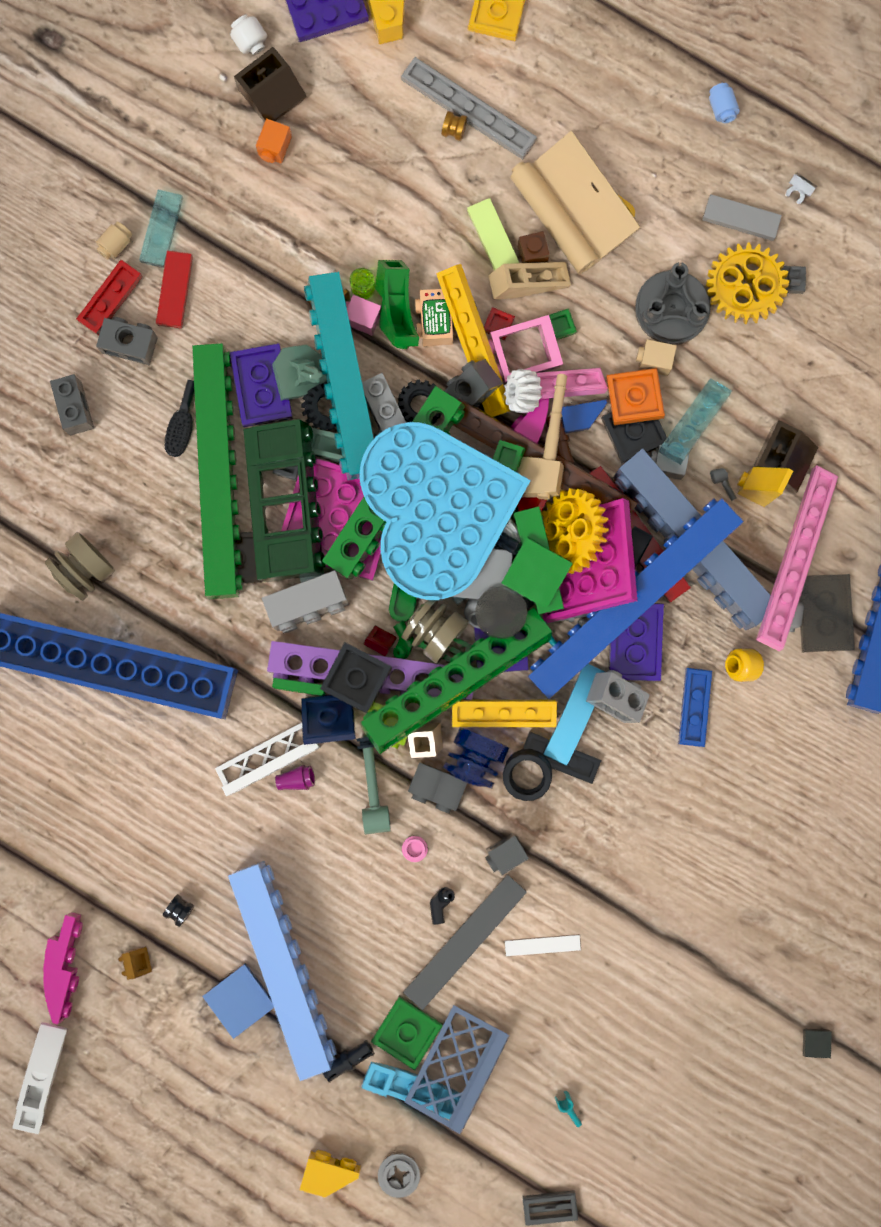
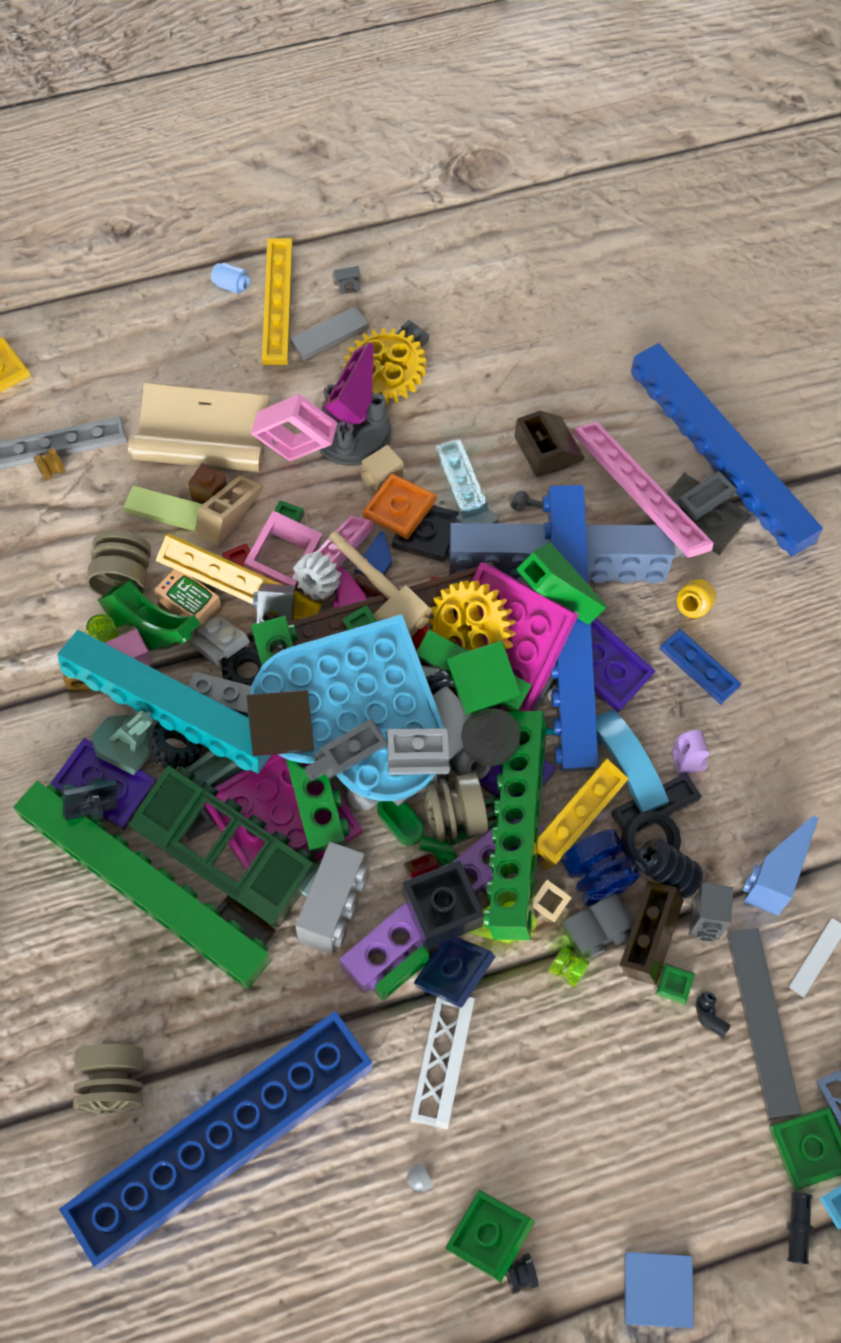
camera: 50 degrees left, 20 degrees down
black piece [165,380,195,457] -> none
light blue brick [228,861,337,1081] -> none
magenta cone [275,765,315,790] -> none
sand green piece [357,735,391,835] -> none
bright pink plate [402,836,428,862] -> none
light grey brick [586,670,650,723] -> none
yellow slope [737,467,793,507] -> none
none -> black hips [62,777,118,821]
none -> dark tan wheel [86,530,151,596]
none -> light grey plate [189,614,250,666]
none -> dark brown tile [246,690,314,756]
none -> bright pink window [251,394,338,462]
none -> yellow plate [262,238,293,365]
none -> dark grey hinge [304,719,388,782]
none -> magenta slope [323,342,374,428]
none -> light grey plate [386,728,450,775]
none -> light grey hinge [407,1162,434,1192]
none -> green tile [445,1190,535,1283]
none -> green slope [516,542,608,625]
none -> clear neon green wheel [548,946,590,989]
none -> dark brown brick [620,881,684,985]
none -> black piece [635,838,703,898]
none -> green tile [655,963,695,1005]
none -> lavender leg [671,730,709,776]
none -> dark grey tile [678,471,737,521]
none -> medium blue slope [742,816,819,916]

